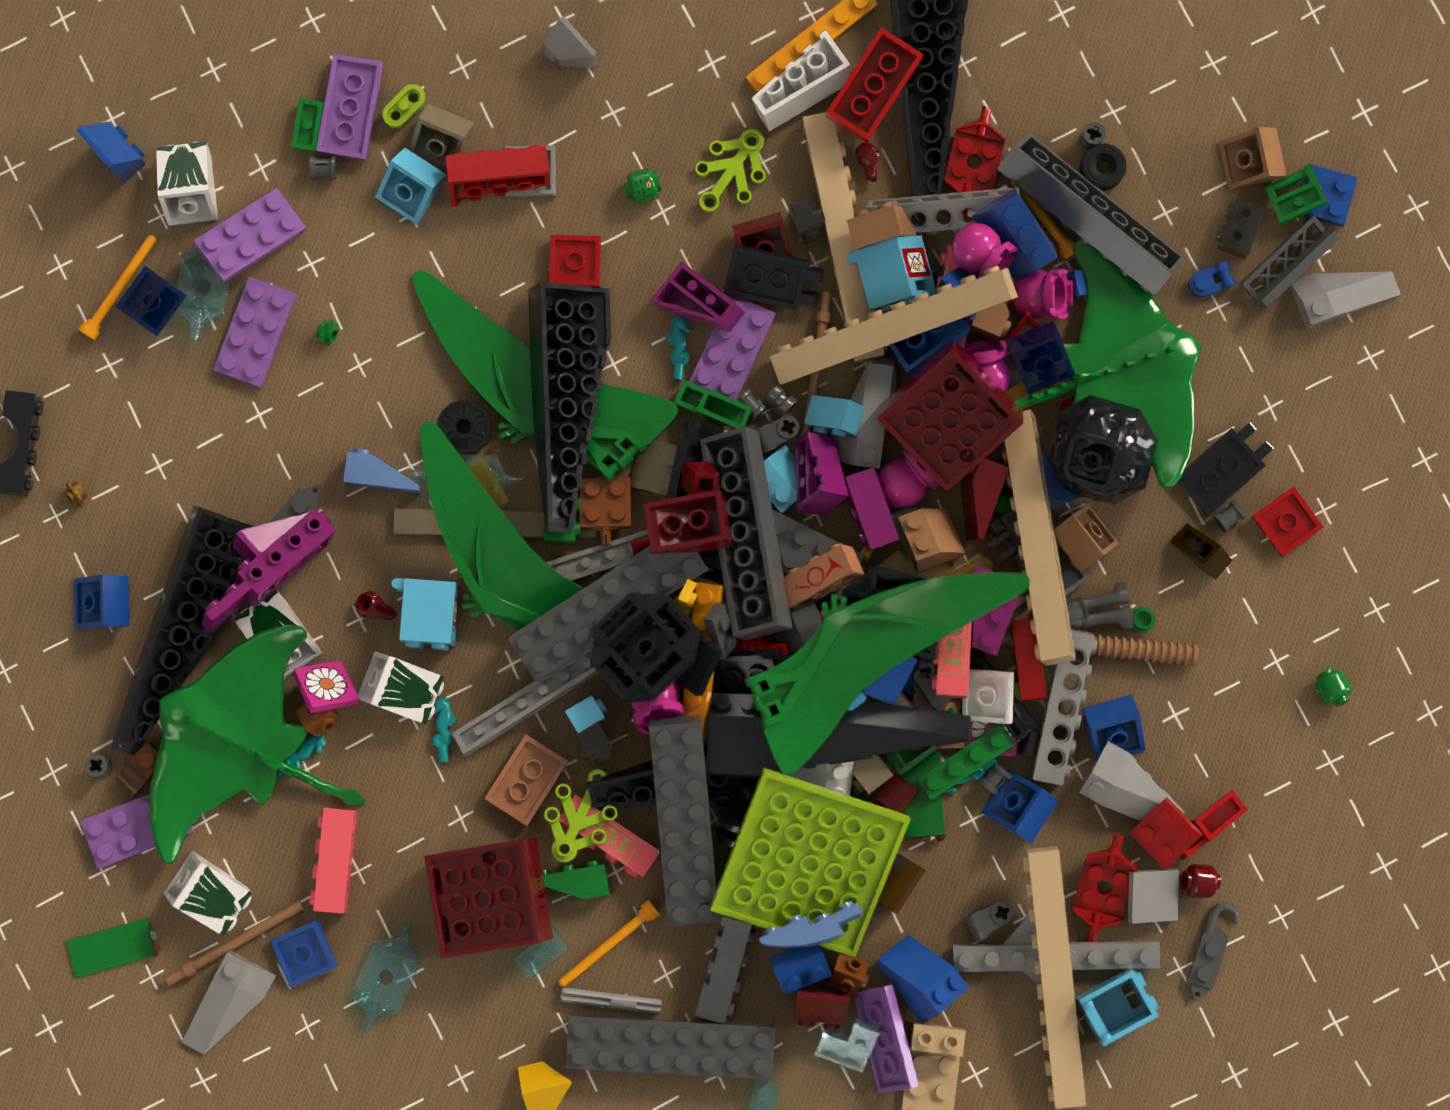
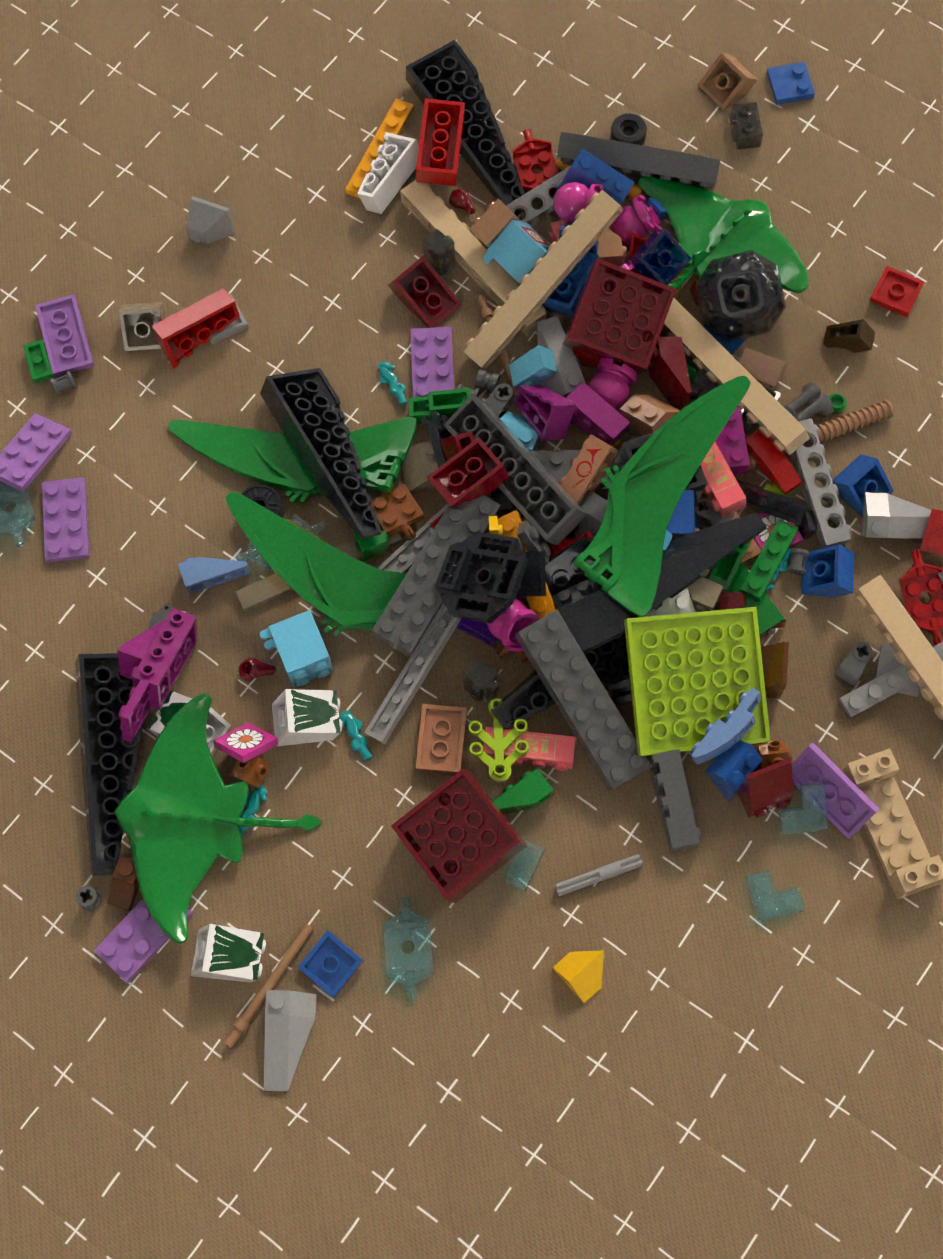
camera: 25 degrees left, 15 degrees down
green piece [66,918,161,978] -> none
blue slope [74,574,130,629] -> none
coral brick [310,808,357,914] -> none
green plate [316,319,339,346] -> none
medium azure slope [375,148,447,224] -> none
lime plate [383,84,426,129] -> none
red plate [549,235,601,287] -> none
light orange piece [558,899,661,987] -> none
medium azure brick [565,695,608,735] -> none
dark grey brick [566,1015,775,1080] -> none
green head [623,168,662,204] -> none
magenta wedge [650,261,745,332] -> none
lime plant [695,129,766,213] -> none
black tile [723,244,824,310] -> none
blue slope [875,934,969,1024] -> none
white tile [962,669,1014,724] -> none
dark grey bush [1080,122,1106,149] -> none
black tile [1178,422,1274,516] -> none
blue plate [1188,261,1237,298] -> none
dark grey bush [1212,500,1246,533] -> none
dark grey fence [1240,215,1340,308] -> none
green plate [1263,163,1328,225] -> none
light grey wedge [1290,271,1401,329] -> none

